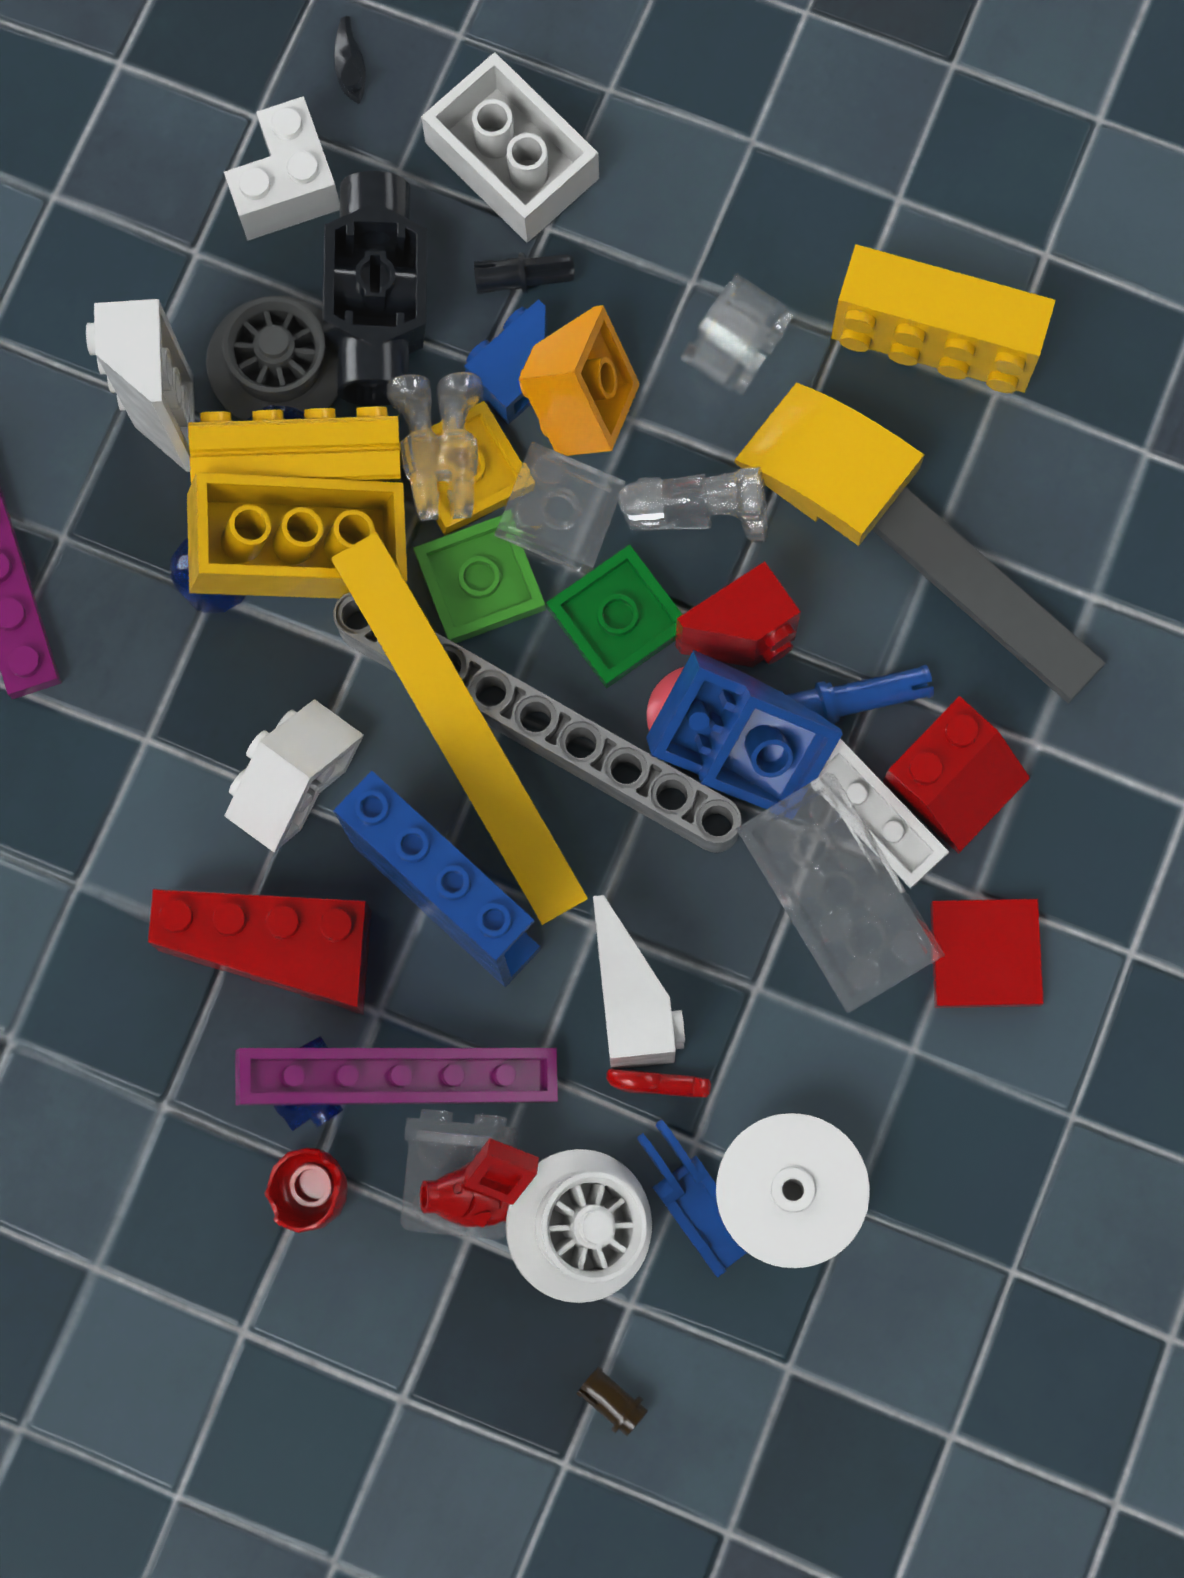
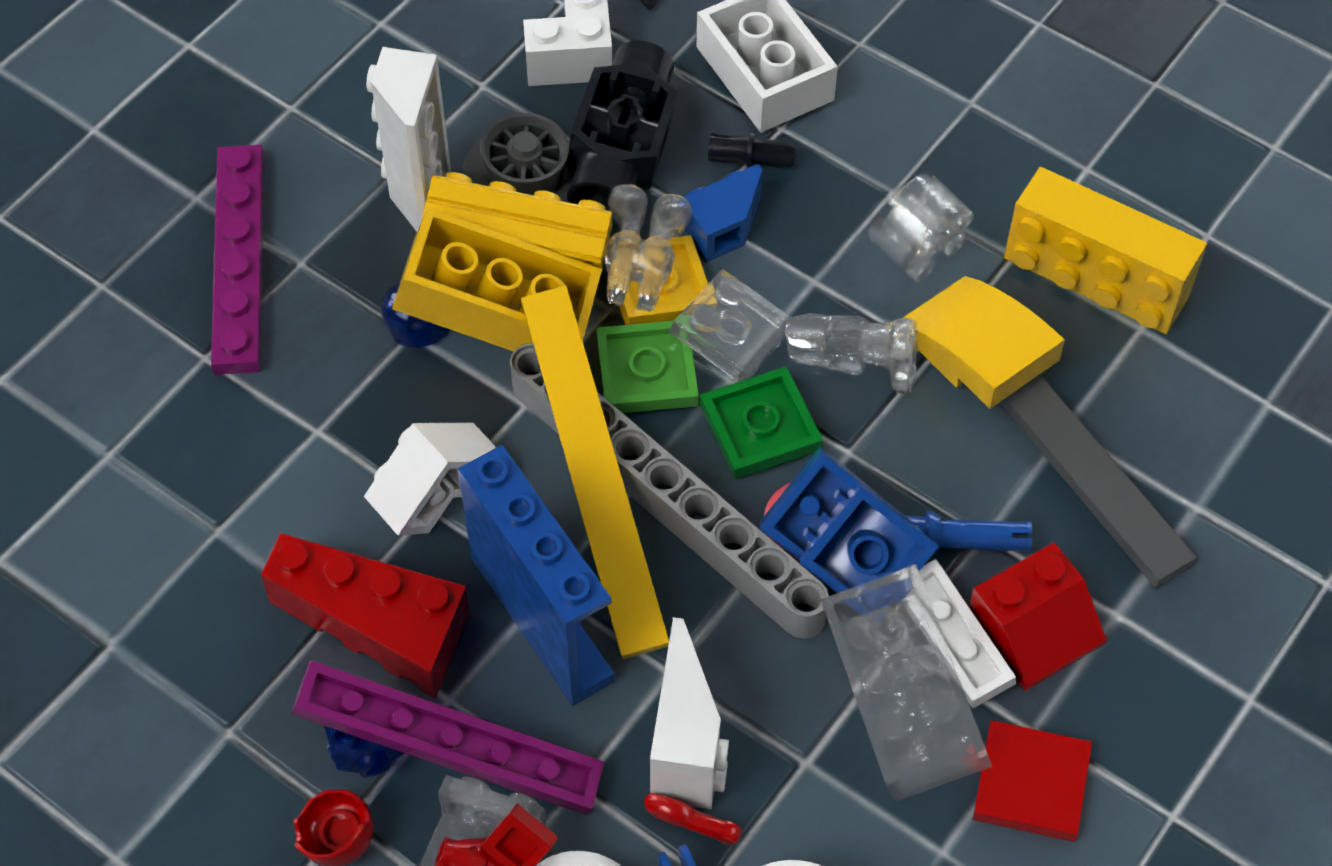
camera: 10 degrees right, 20 degrees down
light orange slope [519,305,640,457] -> none
red slope [675,561,801,667] -> none

